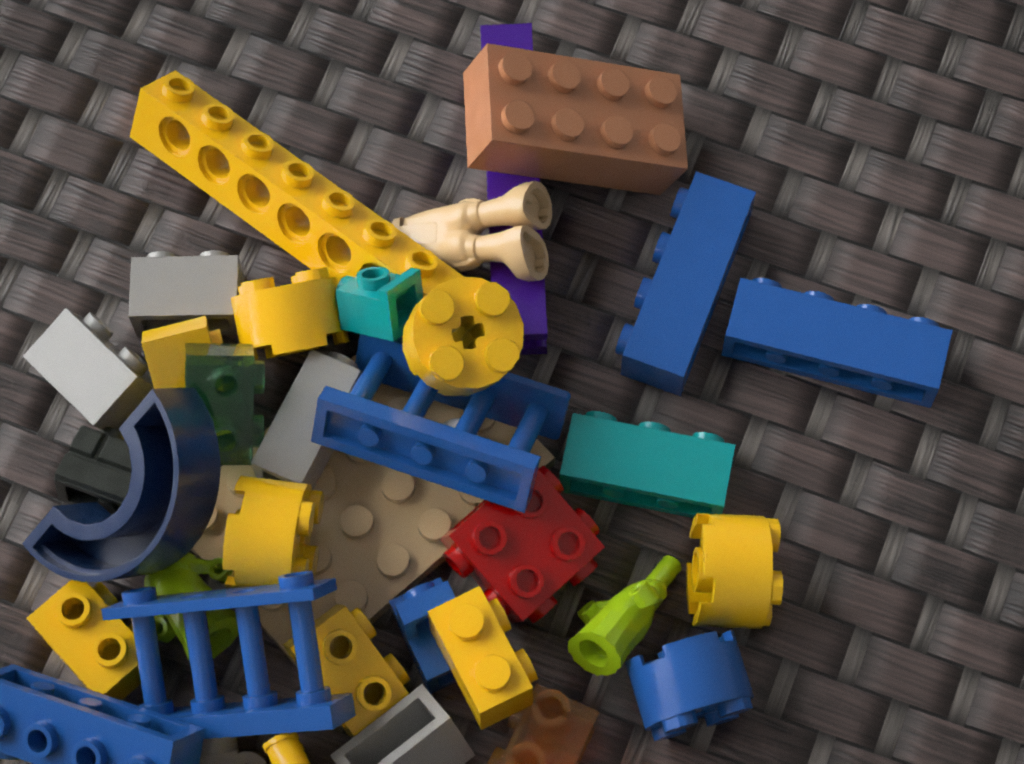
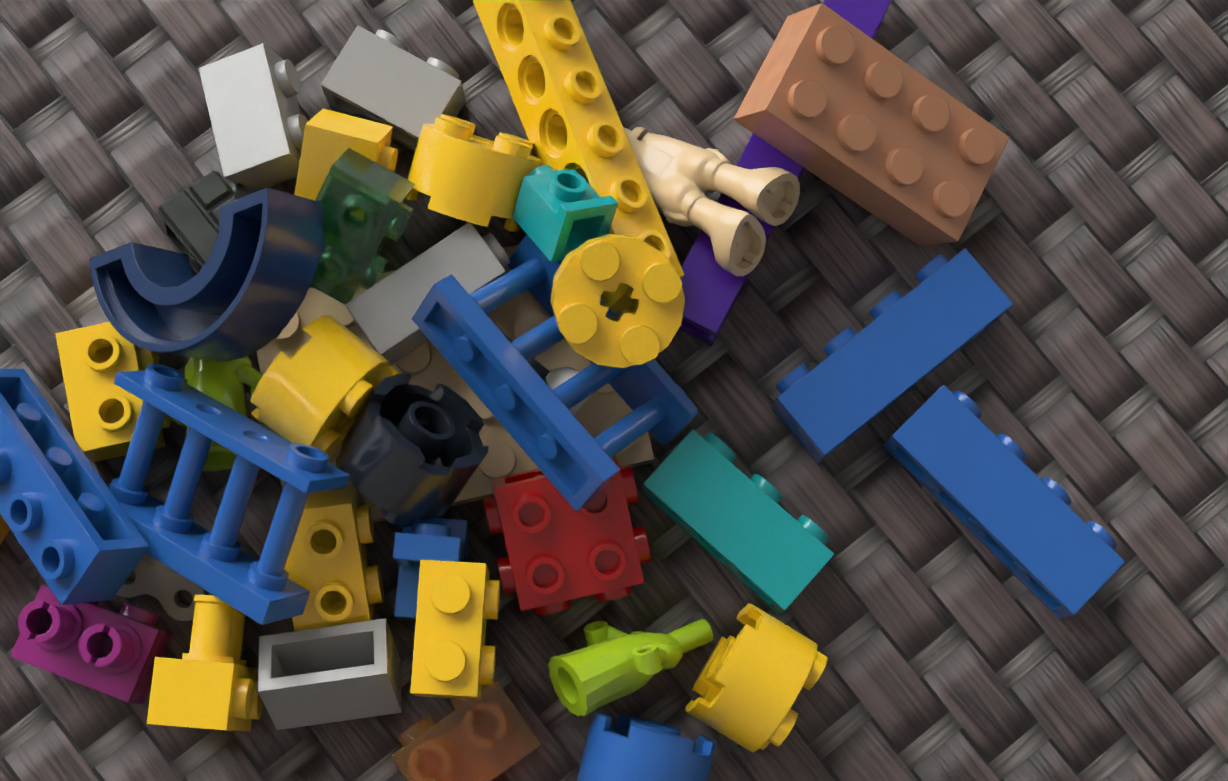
camera: 25 degrees right, 10 degrees up
none -> black brick [335,374,489,527]

